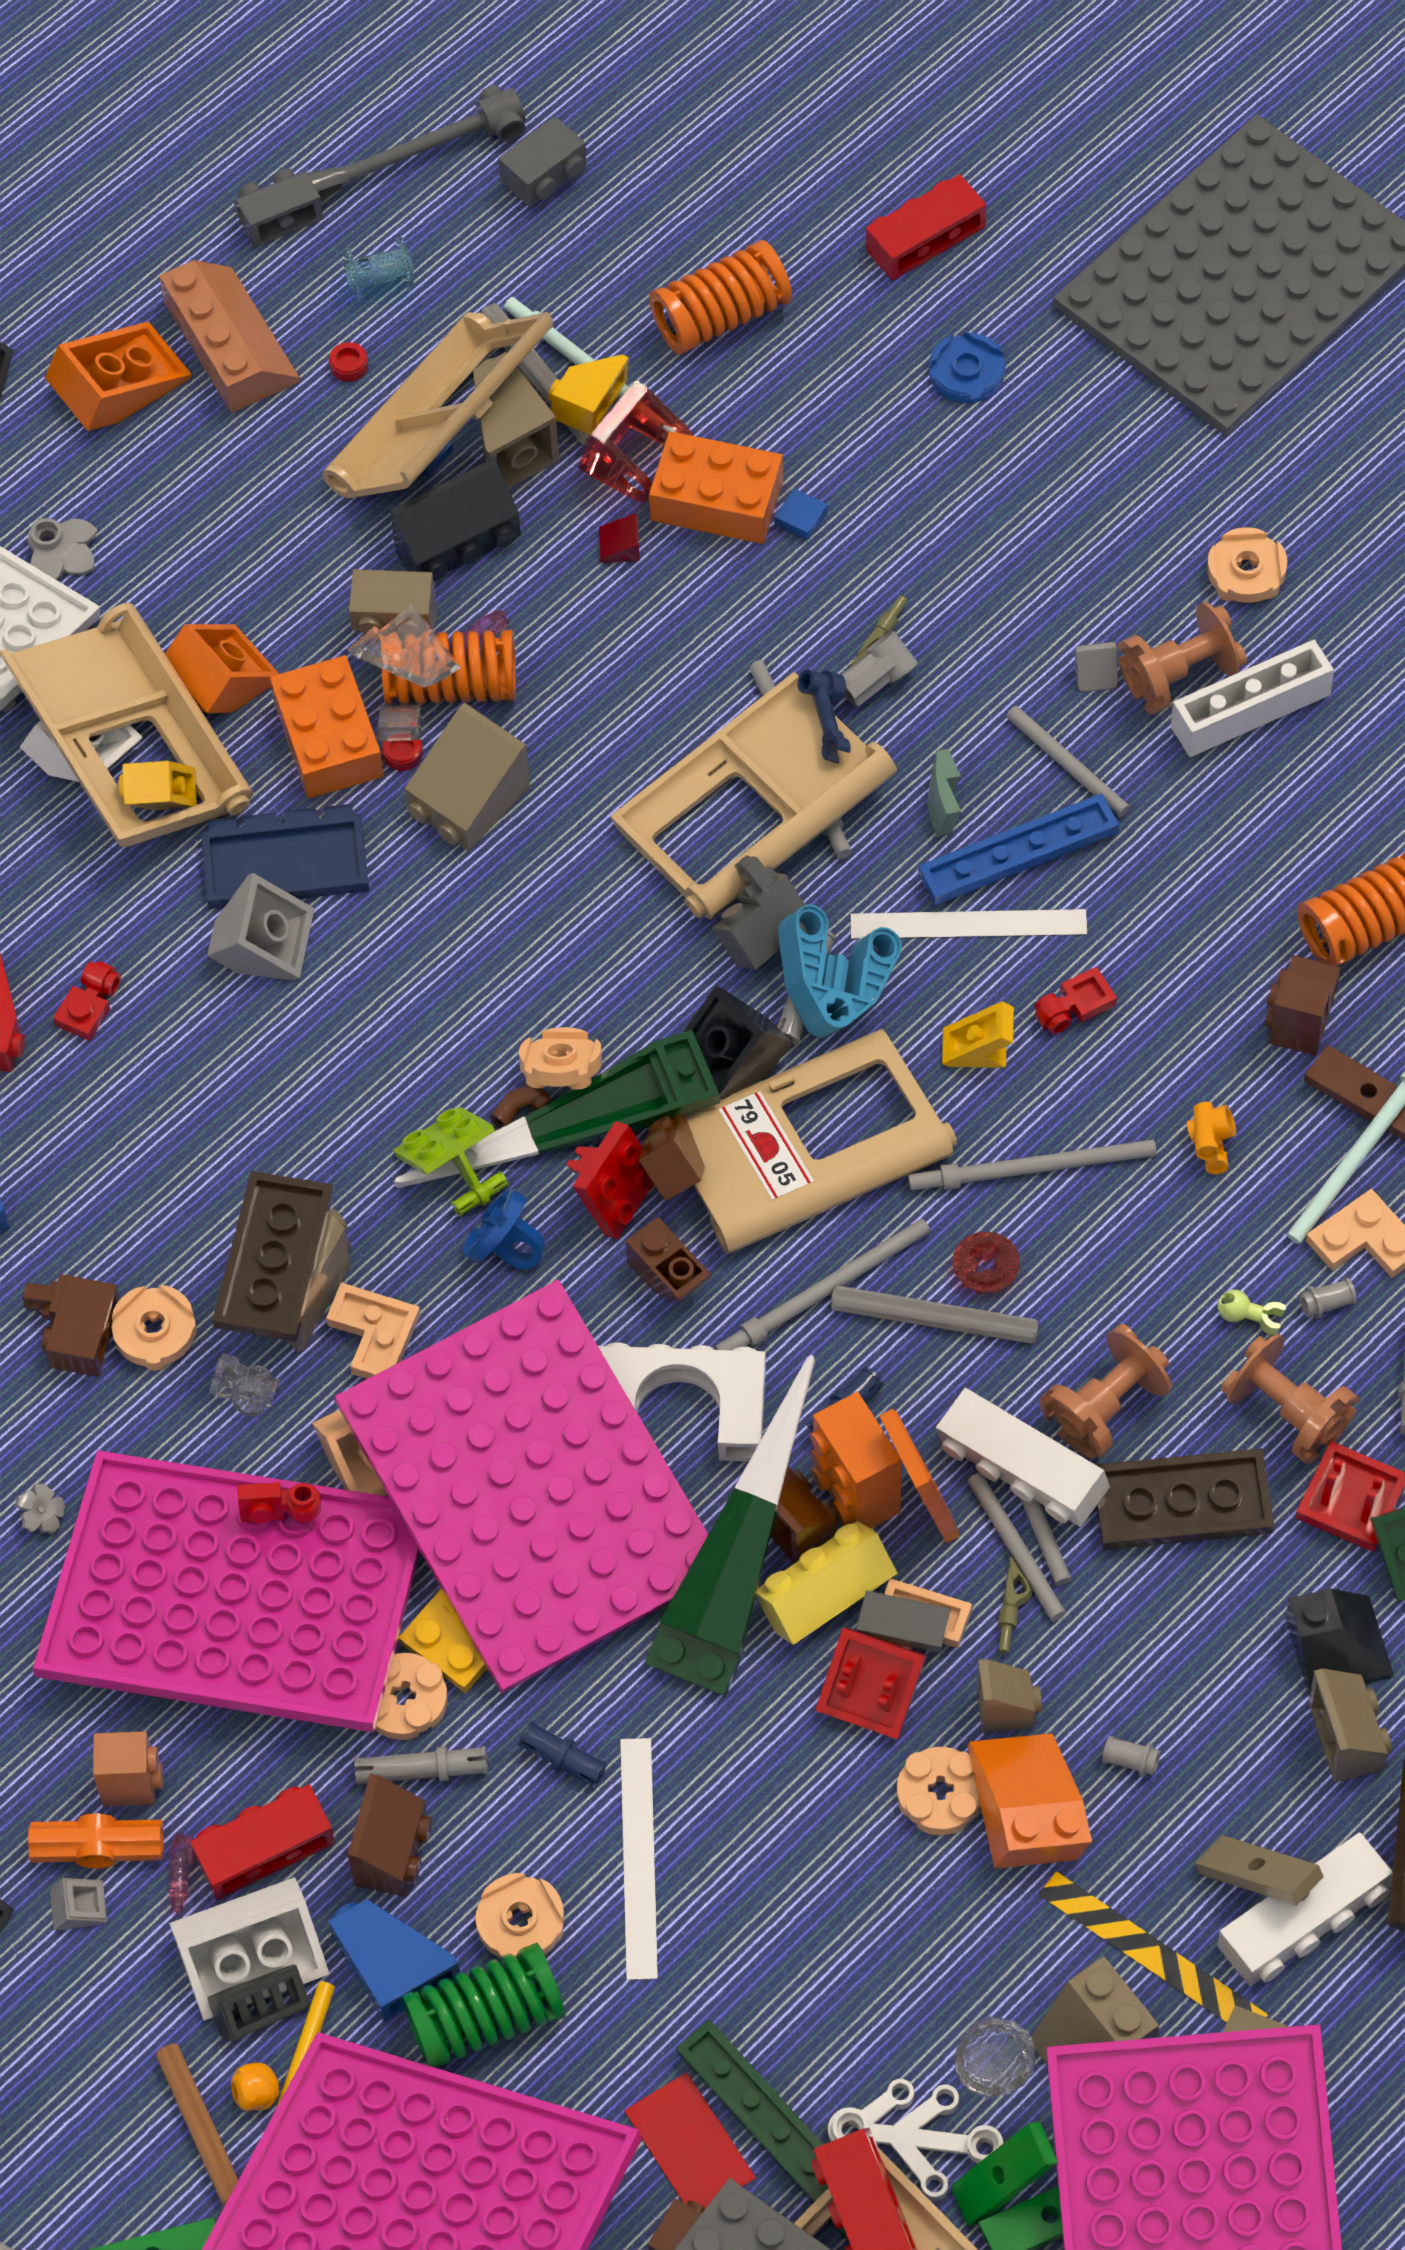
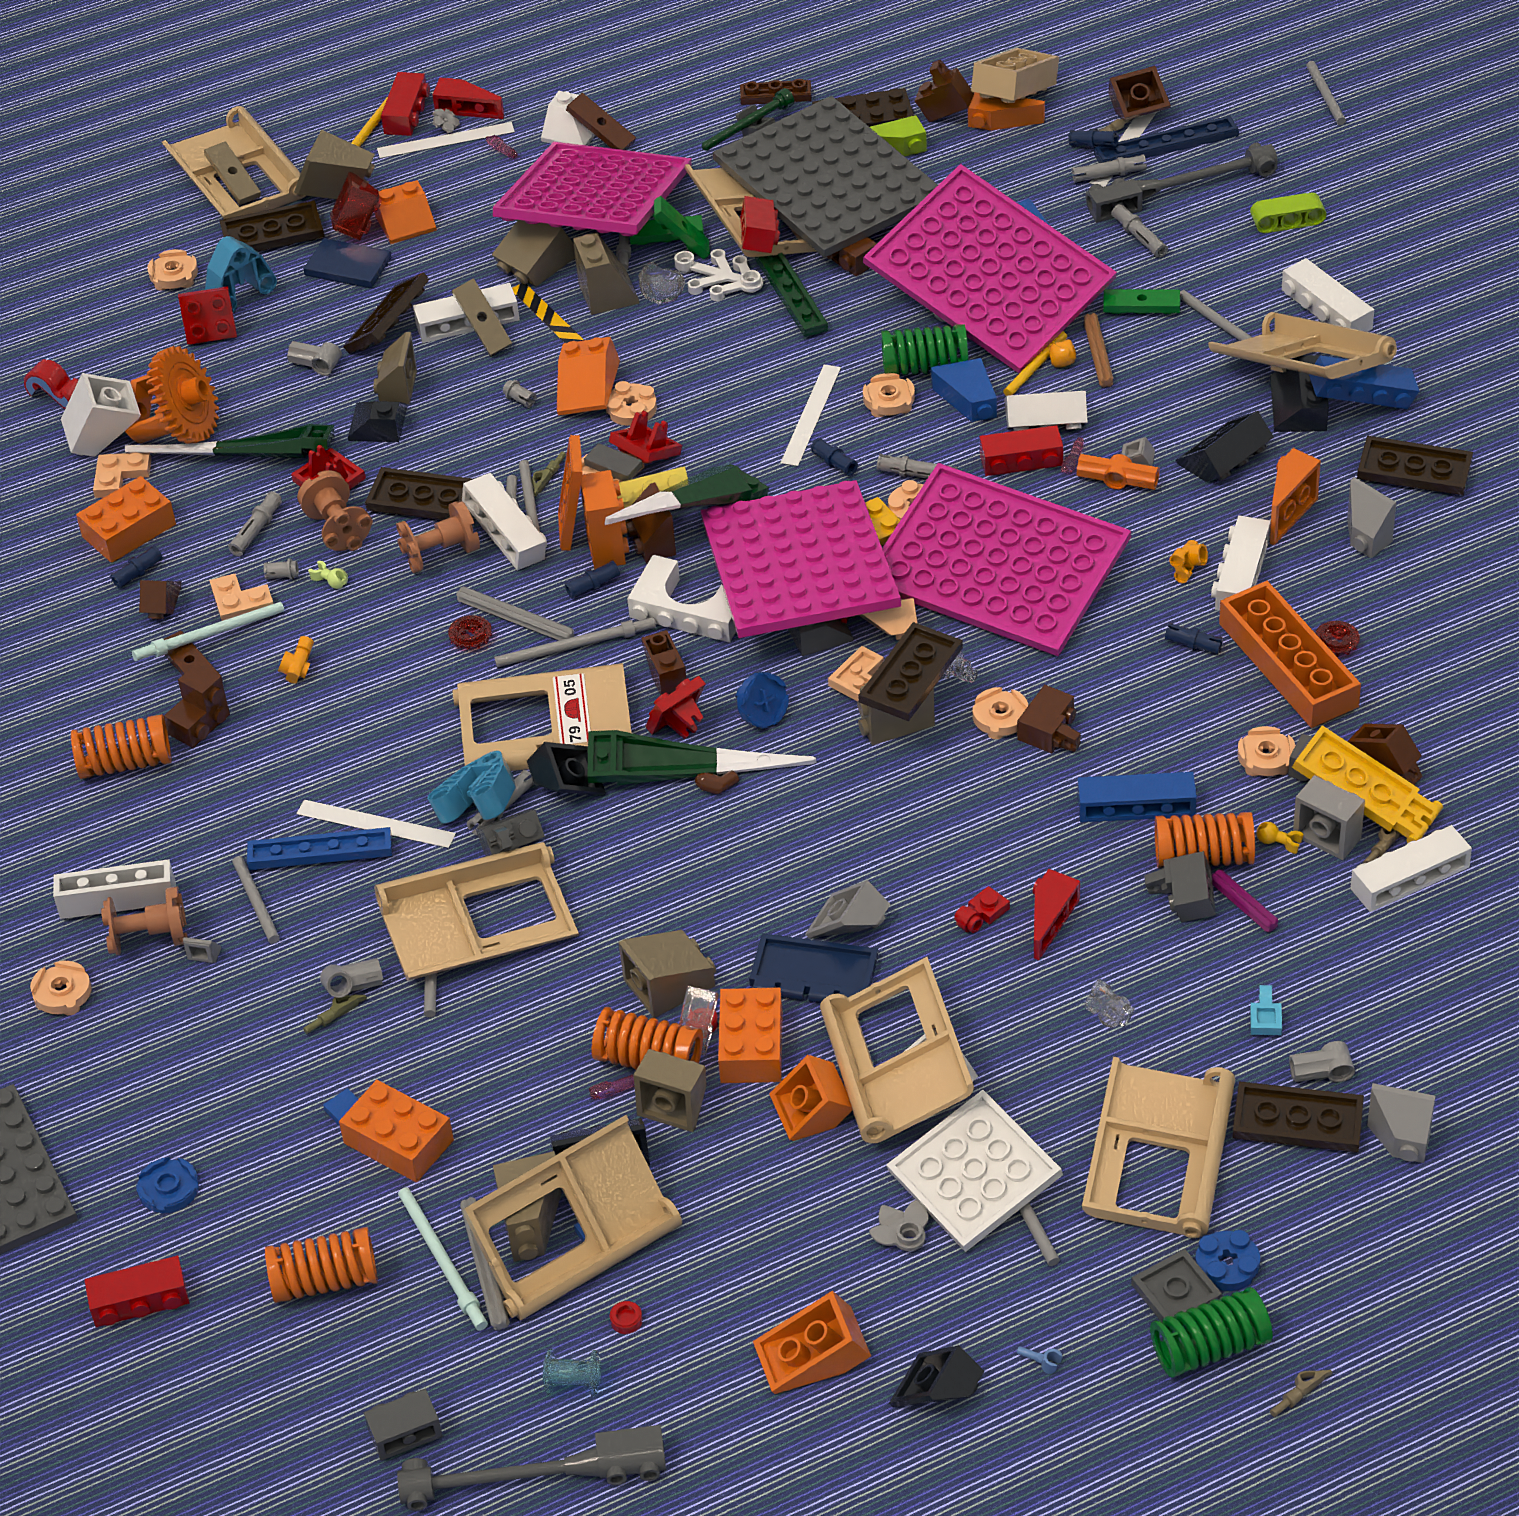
camera: 160 degrees left, 15 degrees down
light grey plant [15,1483,66,1535] -> none
nougat brick [93,1731,163,1807] -> none
yellow brick [118,761,197,810] -> none
nougat slope [159,260,300,413] -> none
pearl dark grey slope [207,1964,310,2041] -> none
red plate [237,1482,321,1524] -> none
clear slope [347,605,461,687] -> none
reddish brown slope [348,1773,432,1897] -> none
lime plate [393,1107,509,1217] -> none
light nougat plate [519,1027,602,1090] -> none
yellow slope [548,354,629,436] -> none
clear red hose [578,380,693,502] -> none
dark red slope [599,514,640,563] -> none
red sticker [624,2072,756,2208] -> none
reddish brown slope [639,1113,705,1201] -> none
dark blue brick [797,670,851,764] -> none
light grey bar [908,1139,1156,1191] -> none
sand green slope [927,749,961,837] -> none
yellow slope [942,1001,1014,1068] -> none
dark tan slope [977,1659,1042,1733] -> none
red plate [1034,967,1117,1034] -> none

